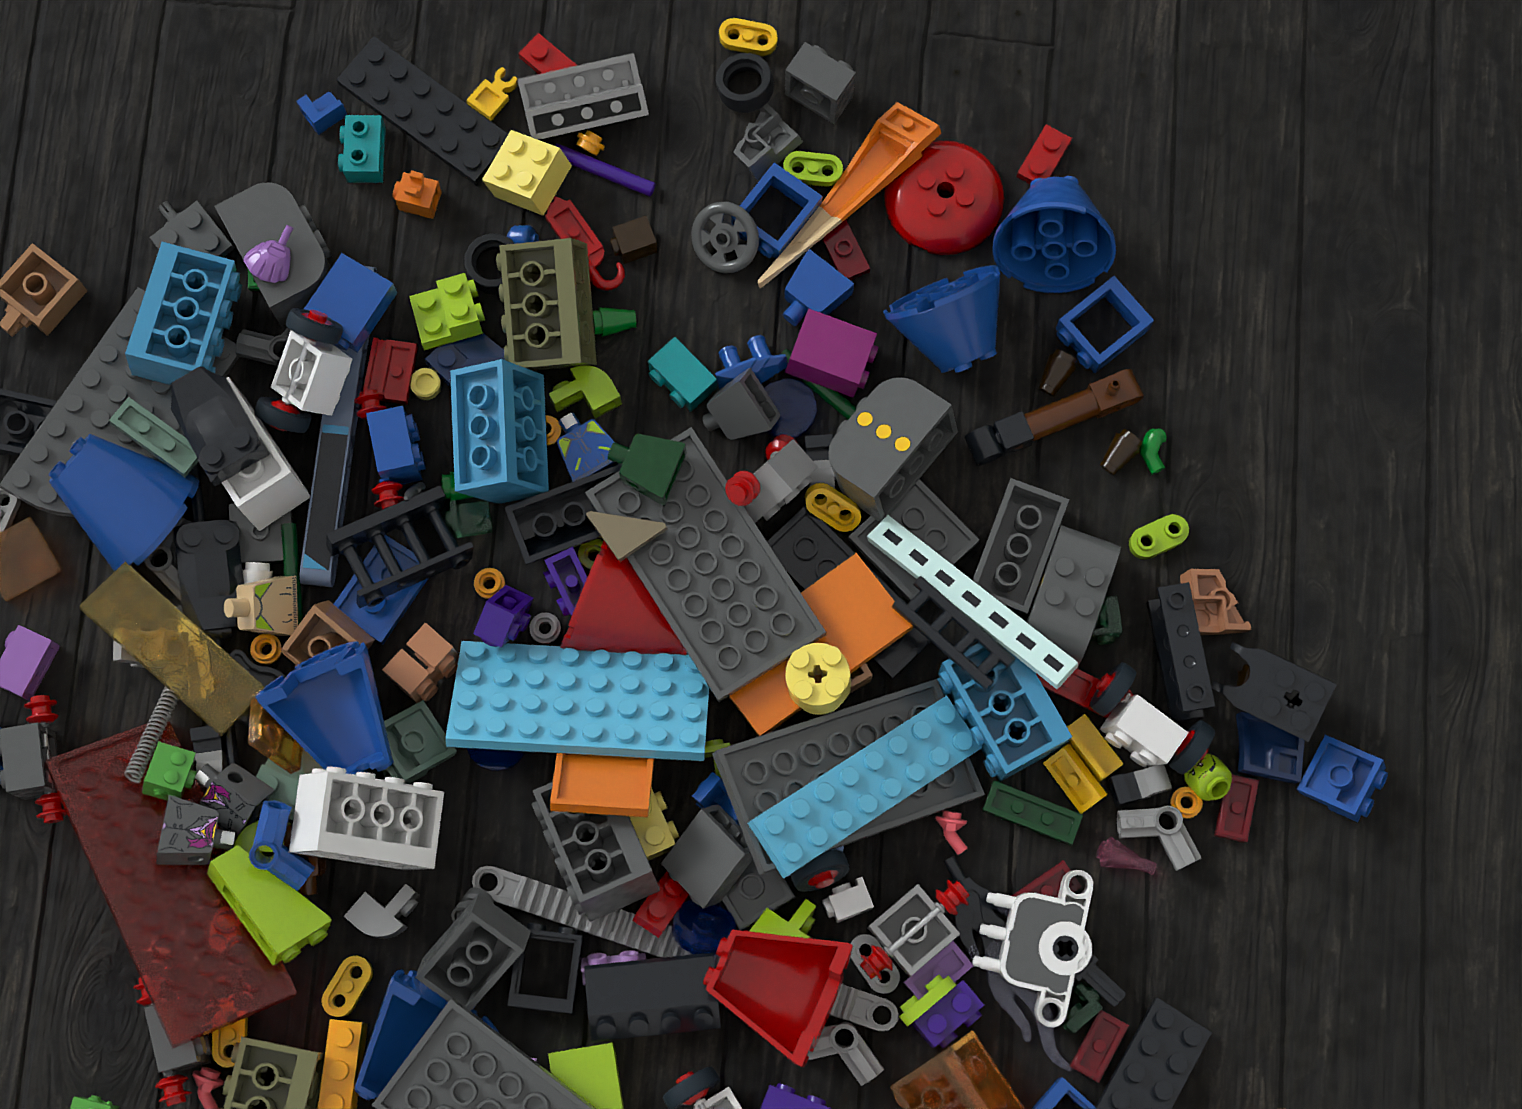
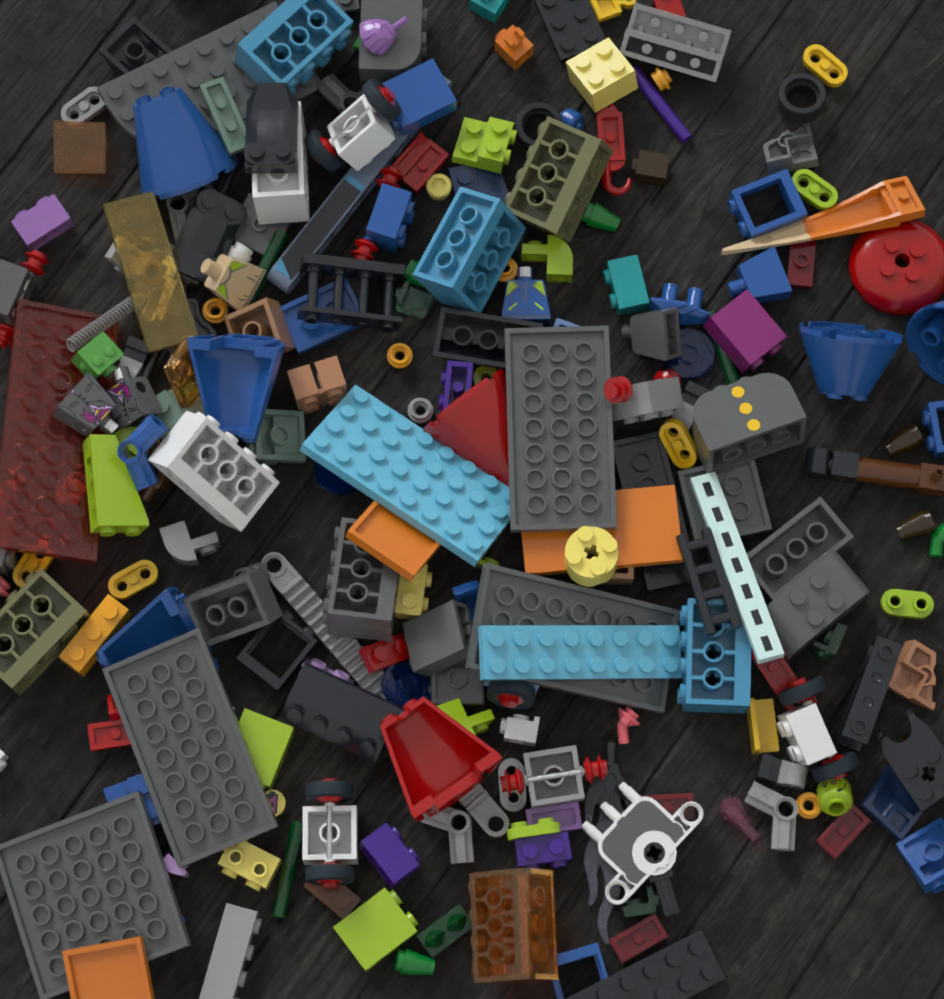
camera: 30 degrees right, 0 degrees up
dark grey helmet [404,482,426,500] -> none
dark purple brick [474,585,534,648] -> none
dark tan tile [586,511,668,562] -> none
dark green torso [607,434,687,506] -> none
dark grey plate [691,202,759,273] -> none
dark grey brick [785,42,856,124] -> none
dark green plate [982,780,1083,846] -> none
yellow plate [1043,743,1108,814] -> none

